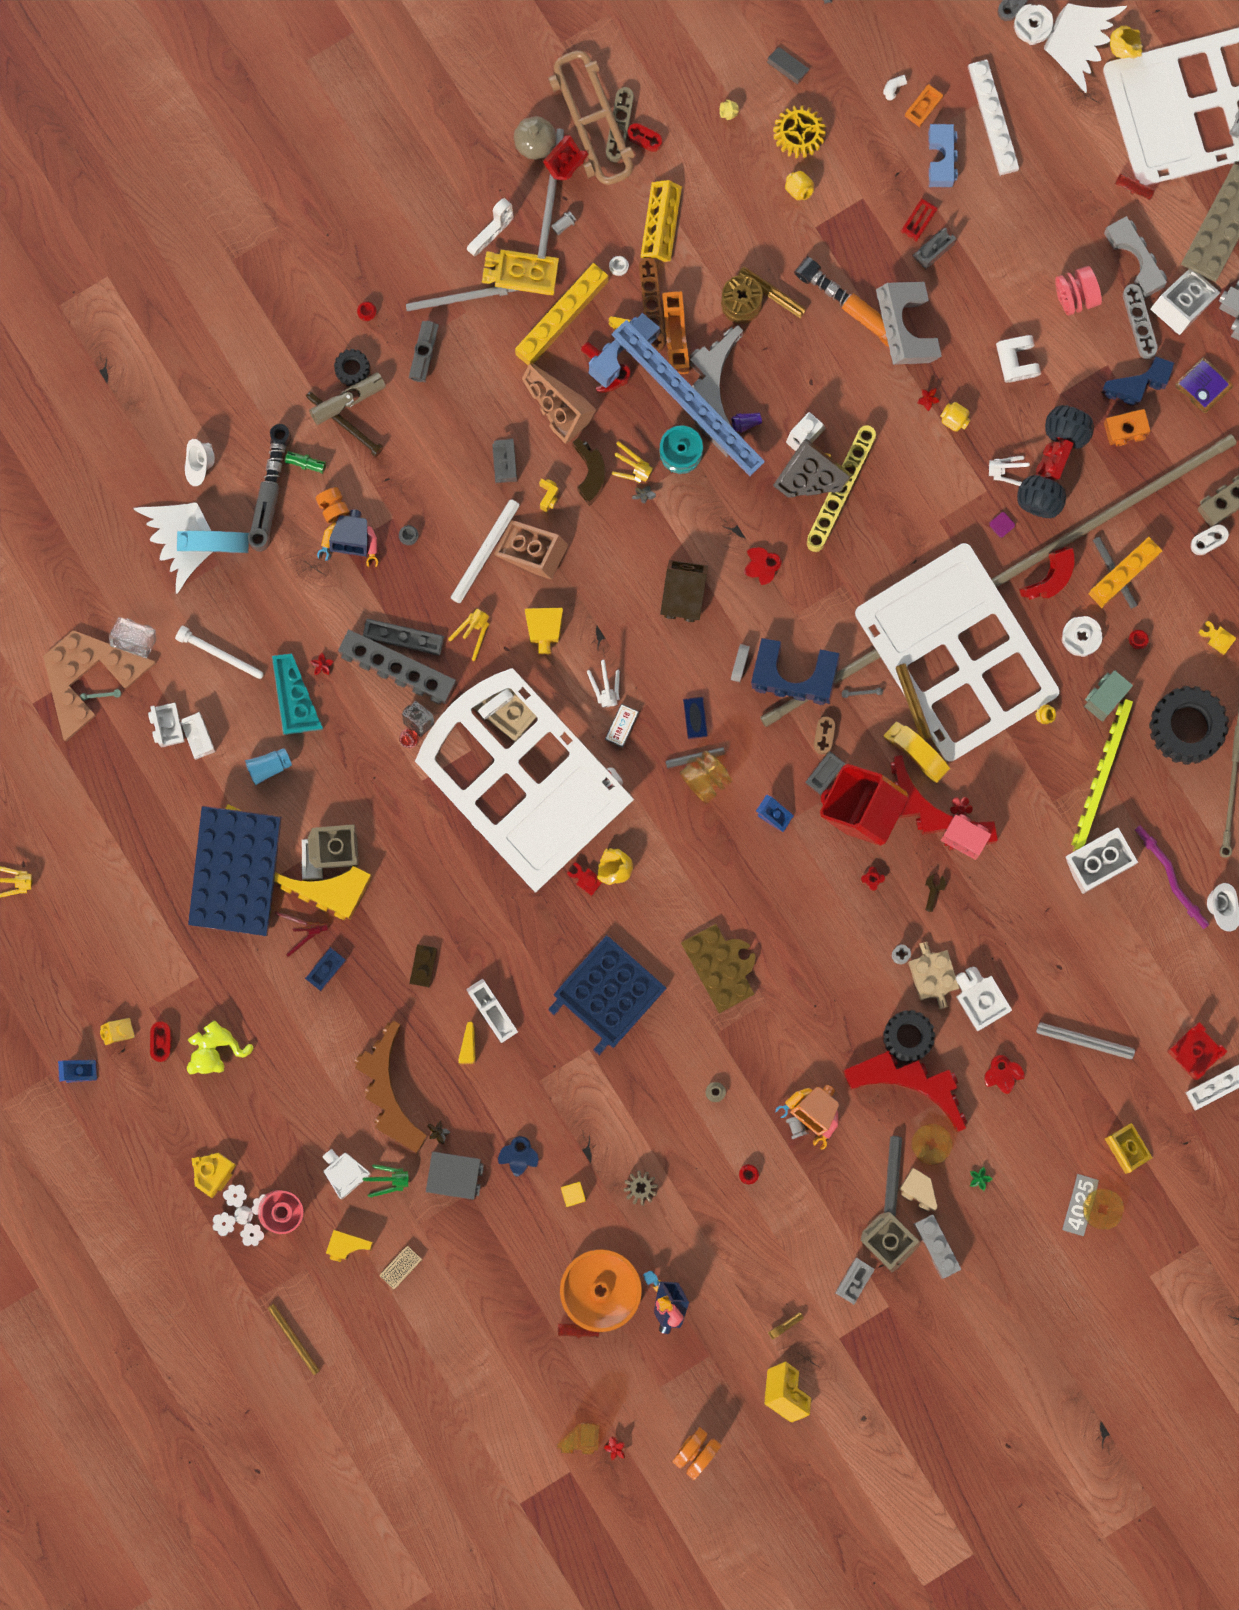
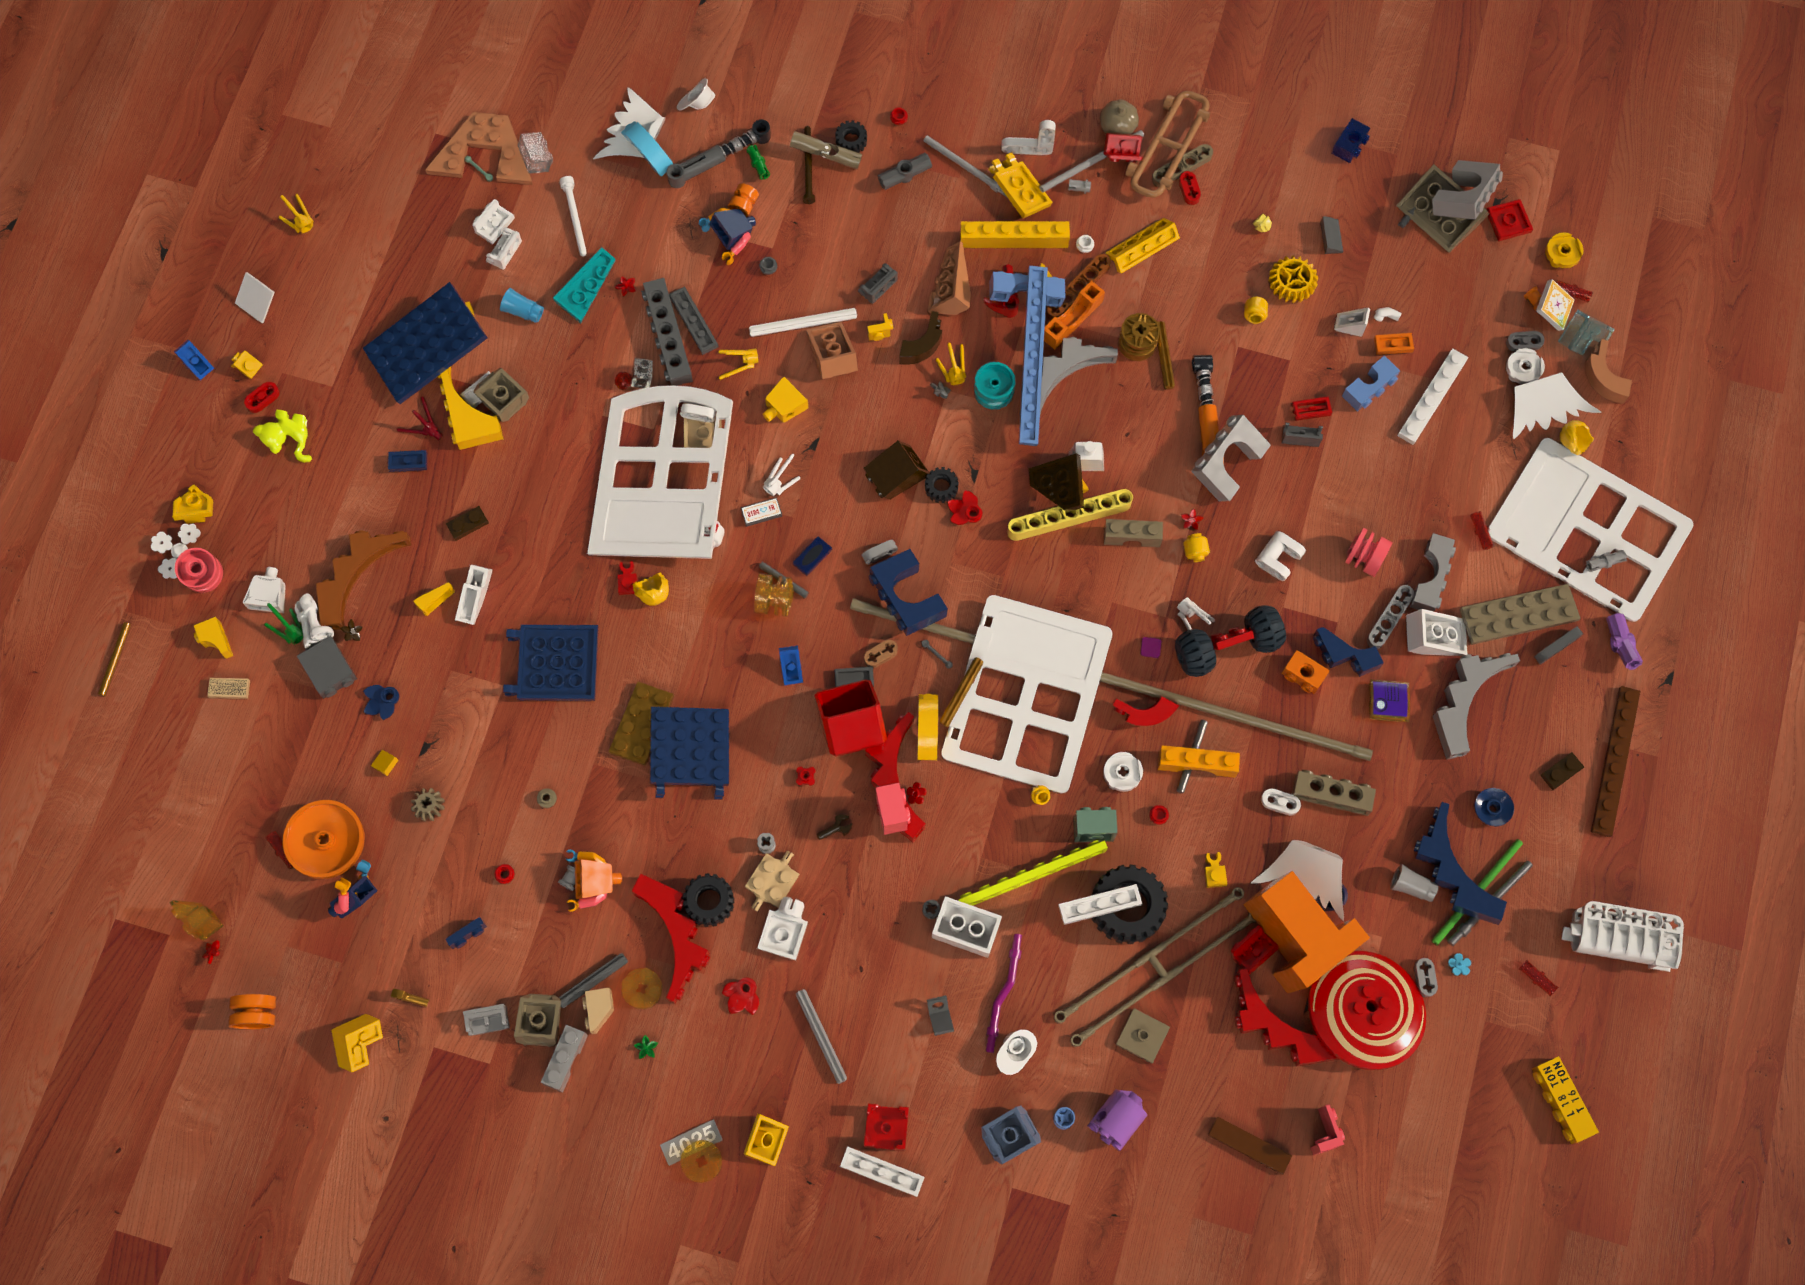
camera: 45 degrees right, 10 degrees down
dark purple cone [731,413,762,433] -> none
none -> white piece [235,272,275,323]
none -> white piece [295,593,334,650]
none -> dark blue plate [445,917,487,949]
none -> dark blue plate [650,707,729,800]
none -> dark grey bush [922,900,940,919]
none -> black tyre [925,467,959,503]
none -> dark grey bracket [927,995,954,1036]
none -> white plate [1058,884,1142,925]
none -> dark tan arch [1104,519,1163,547]
none -> white slope [1334,308,1370,337]

